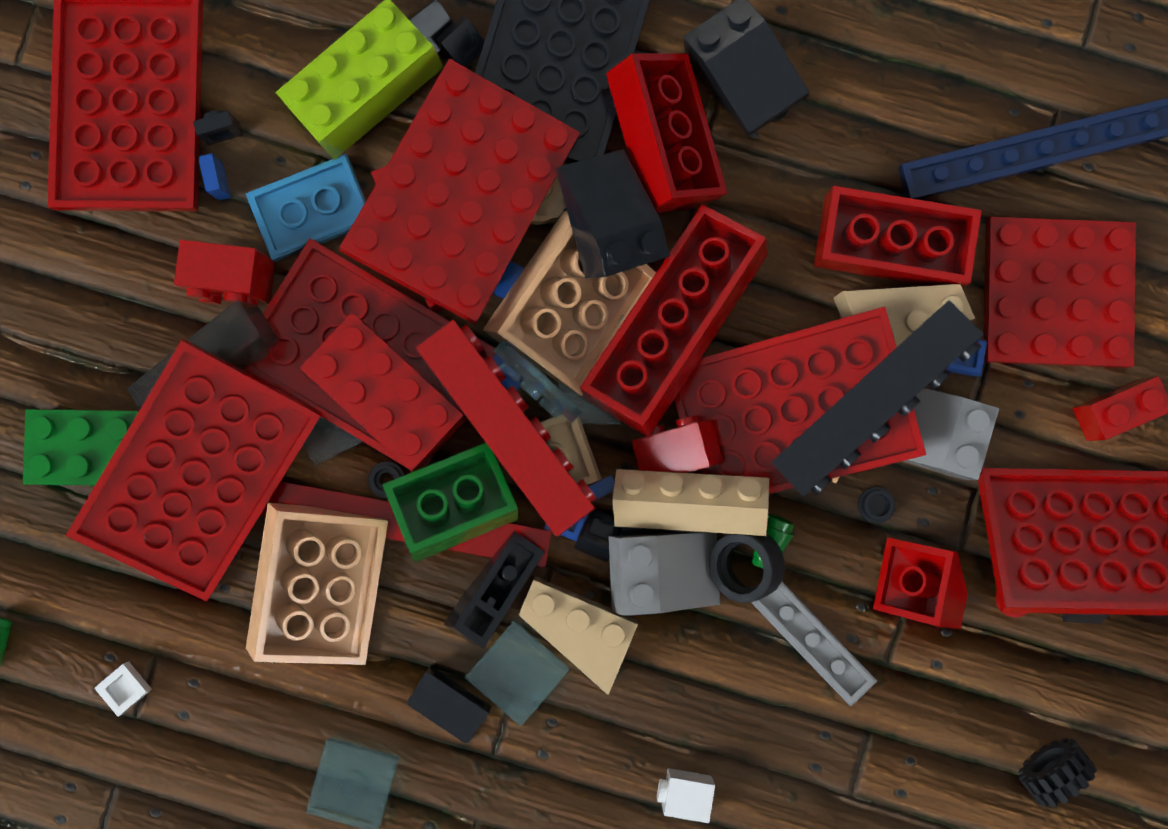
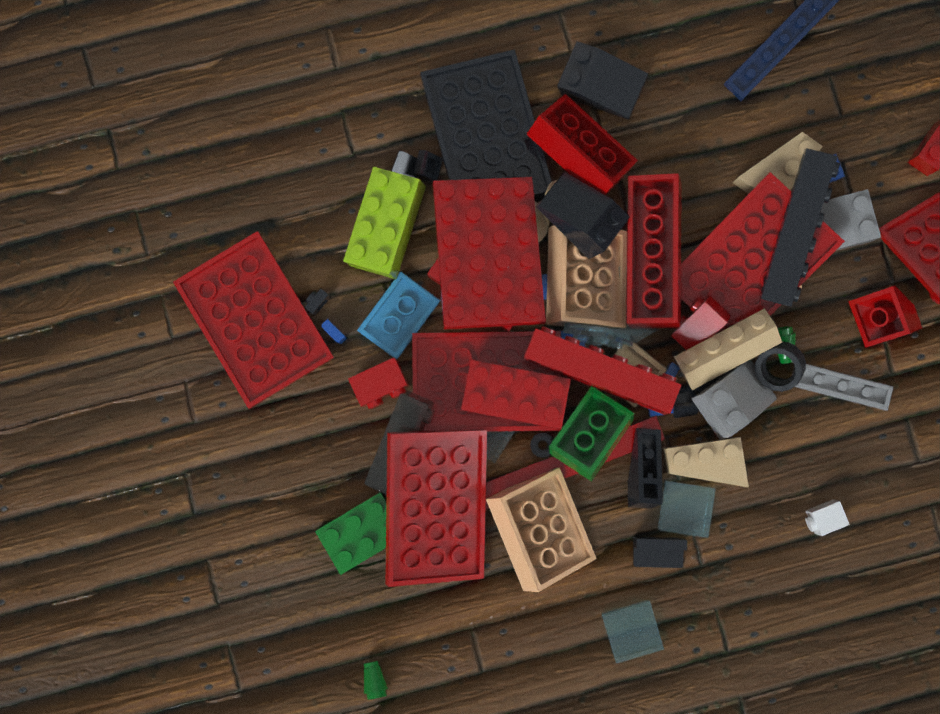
camera: 30 degrees left, 0 degrees up
white plate [94,661,152,717] -> none
red brick [813,186,982,288] -> none
black plate [857,487,895,523] -> none
red plate [983,217,1136,368] -> none

